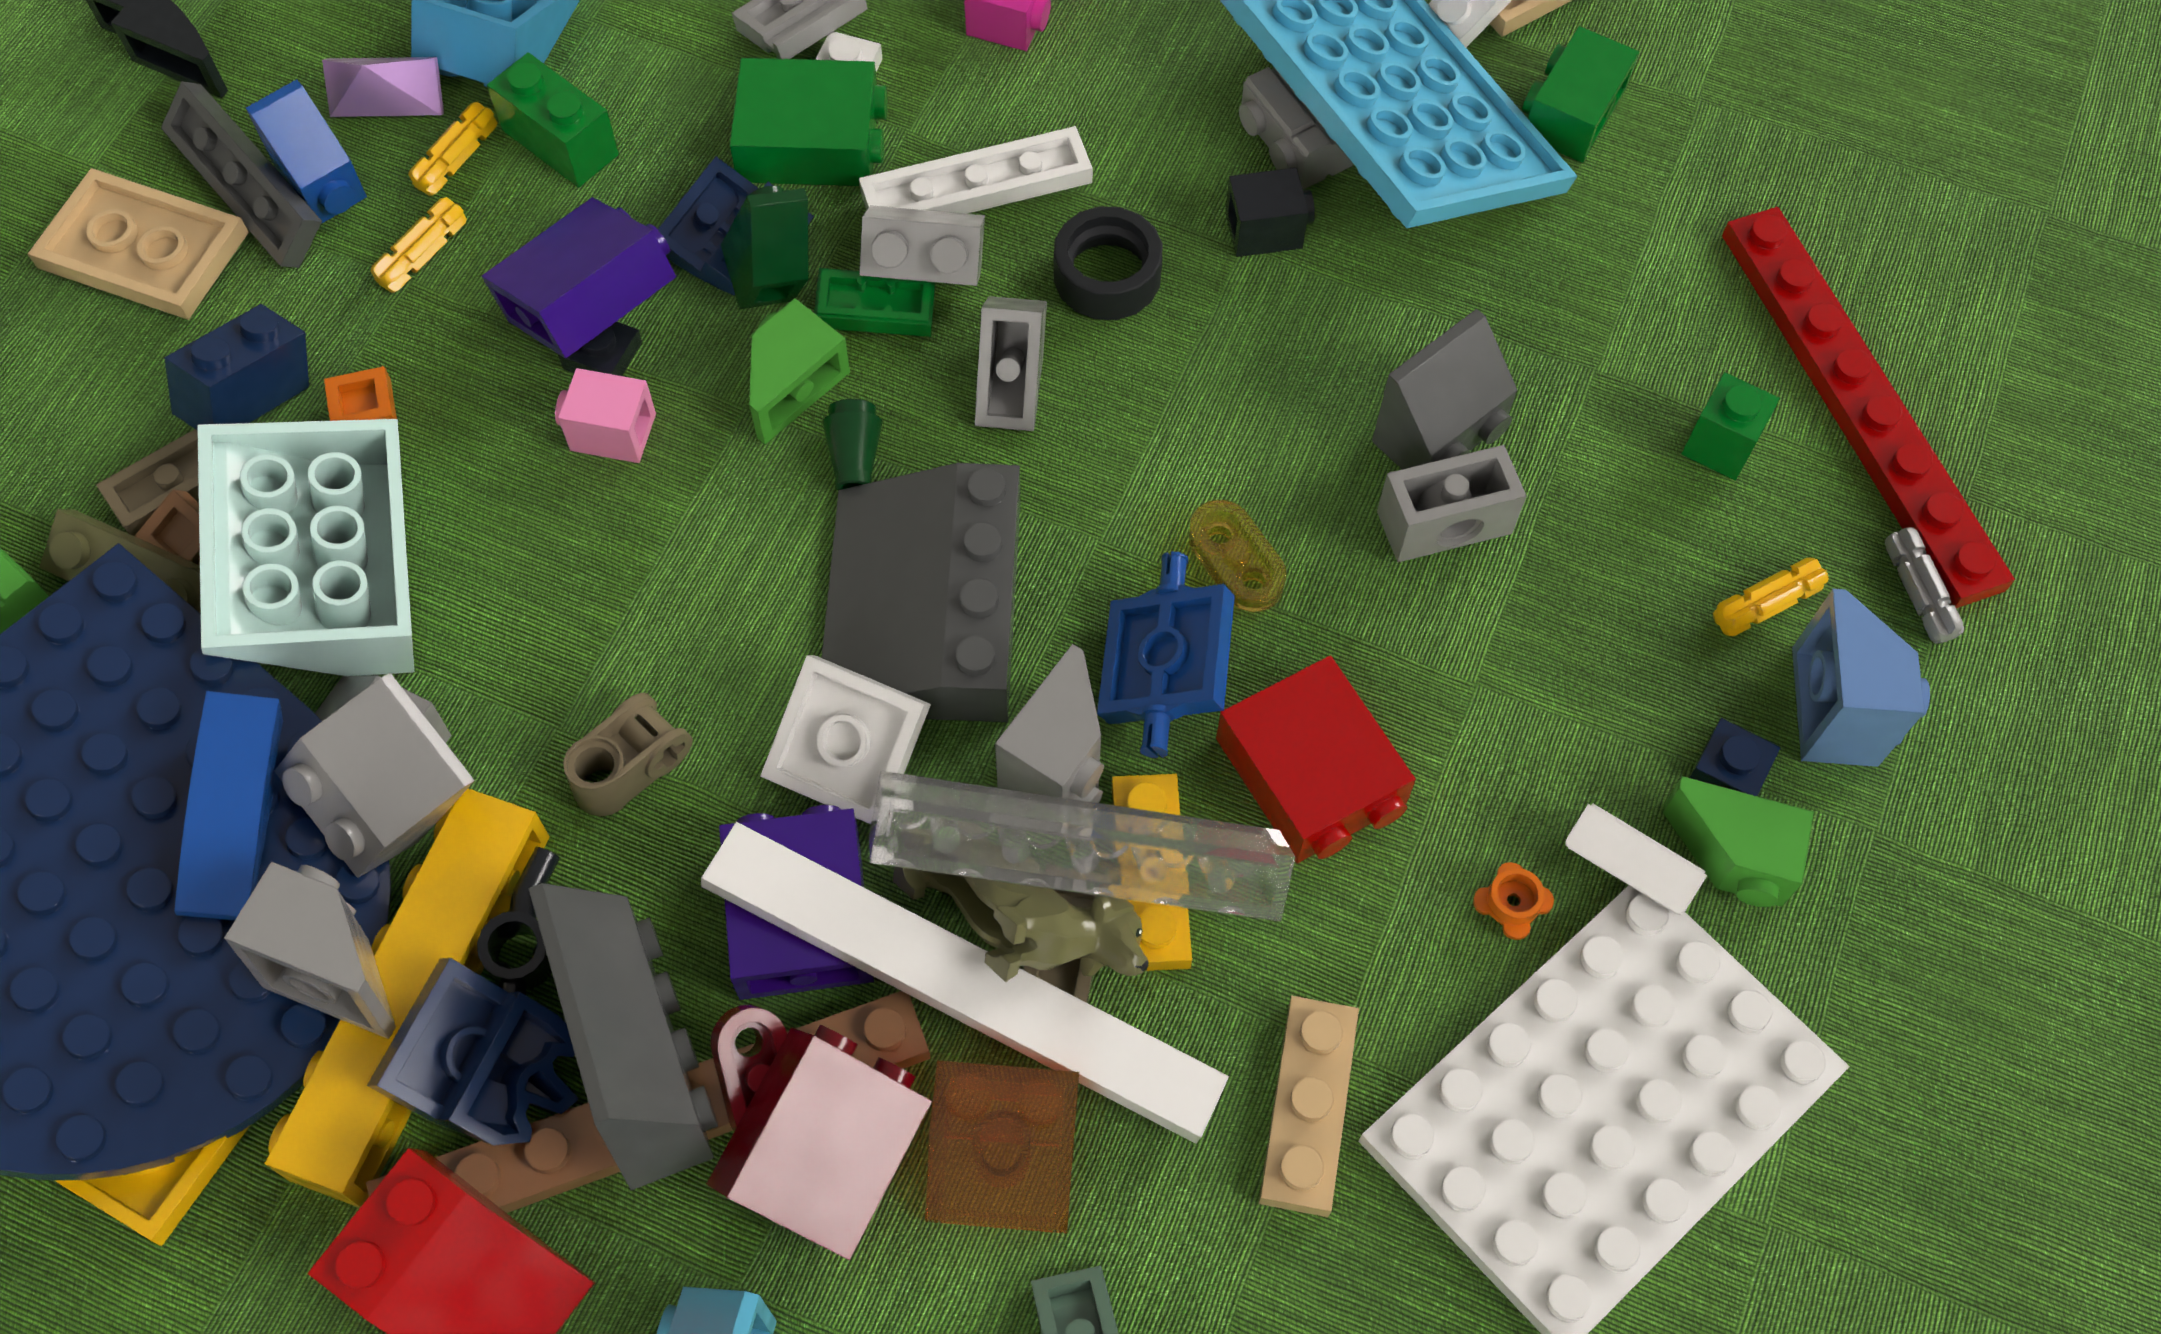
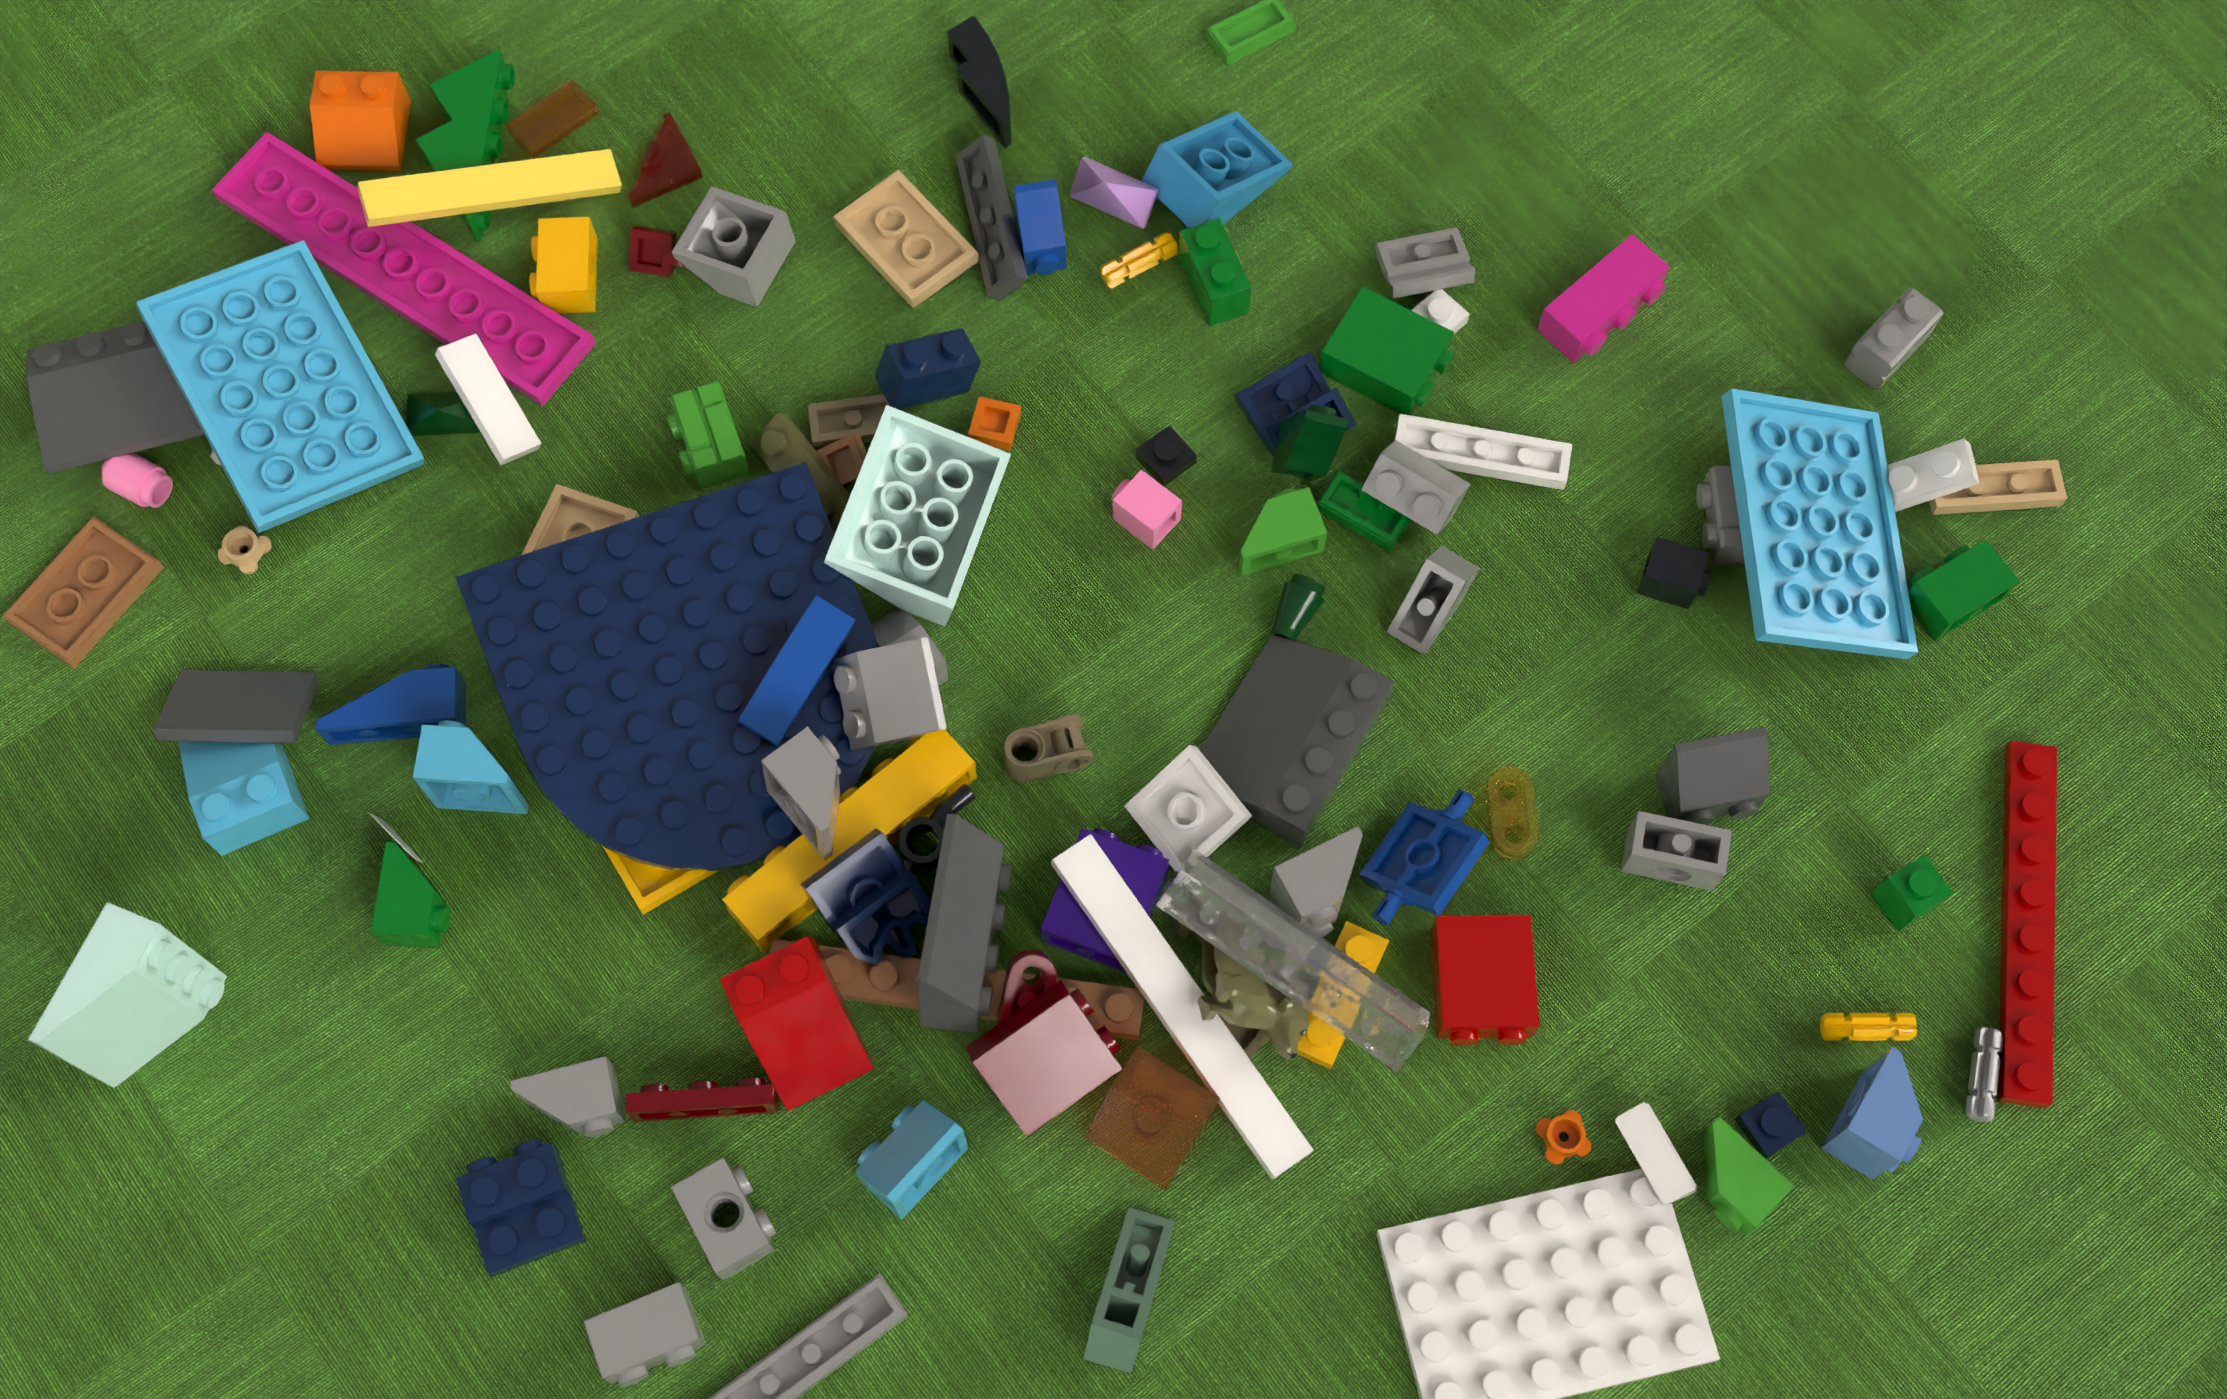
camera: 30 degrees right, 5 degrees up
yellow axle [370,197,467,293] -> none
dark purple brick [482,197,676,359] -> none
black tyre [1054,206,1163,320] -> none
tan plate [1259,996,1359,1217] -> none

